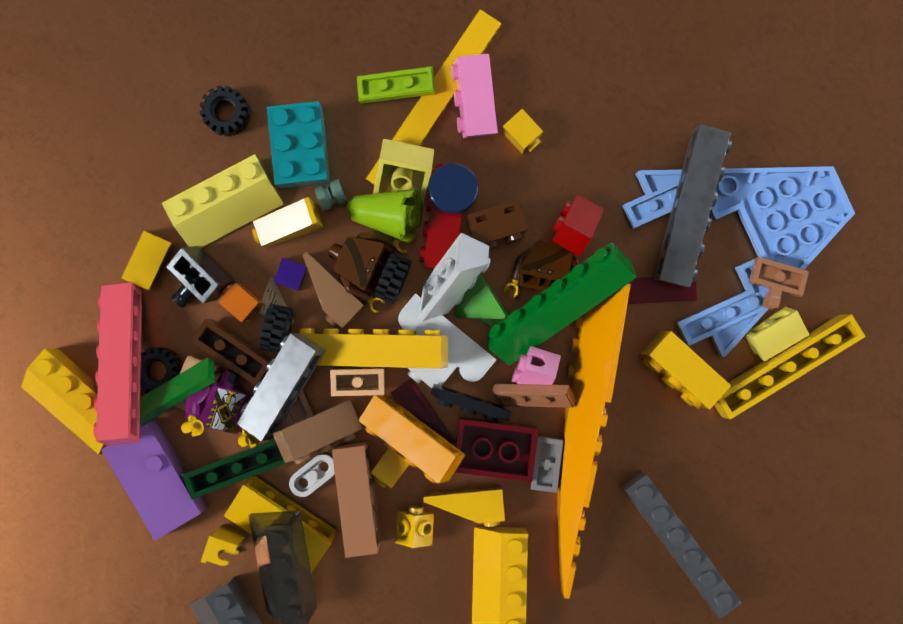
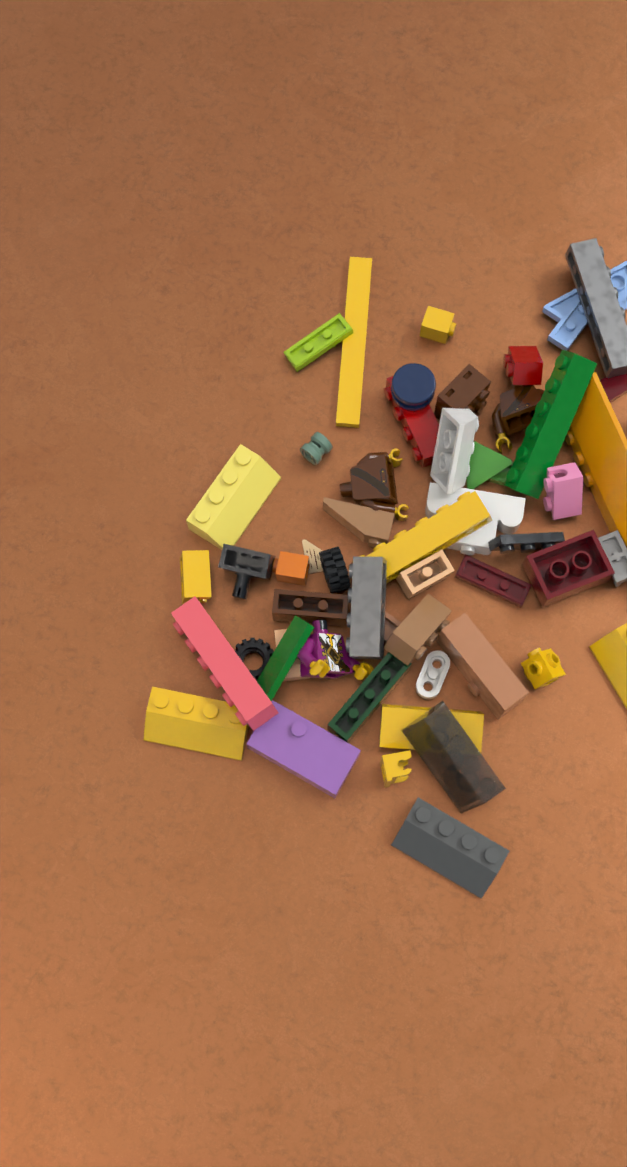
camera: 25 degrees left, 15 degrees down
black tyre [200,86,250,136] -> none
slope [252,197,324,248] -> none
teal brick [267,101,331,190] -> none
dark purple tile [274,258,307,291] -> none
lime cone [347,189,422,242] -> none
light orange brick [359,394,465,483] -> none
yellow brick [371,449,409,488] -> none
light yellow slope [373,139,434,208] -> none
black tyre [374,253,412,304] -> none
yellow slope [423,485,505,527] -> none
bright pink brick [451,54,498,139] -> none
nougat tile [492,384,576,408] -> none

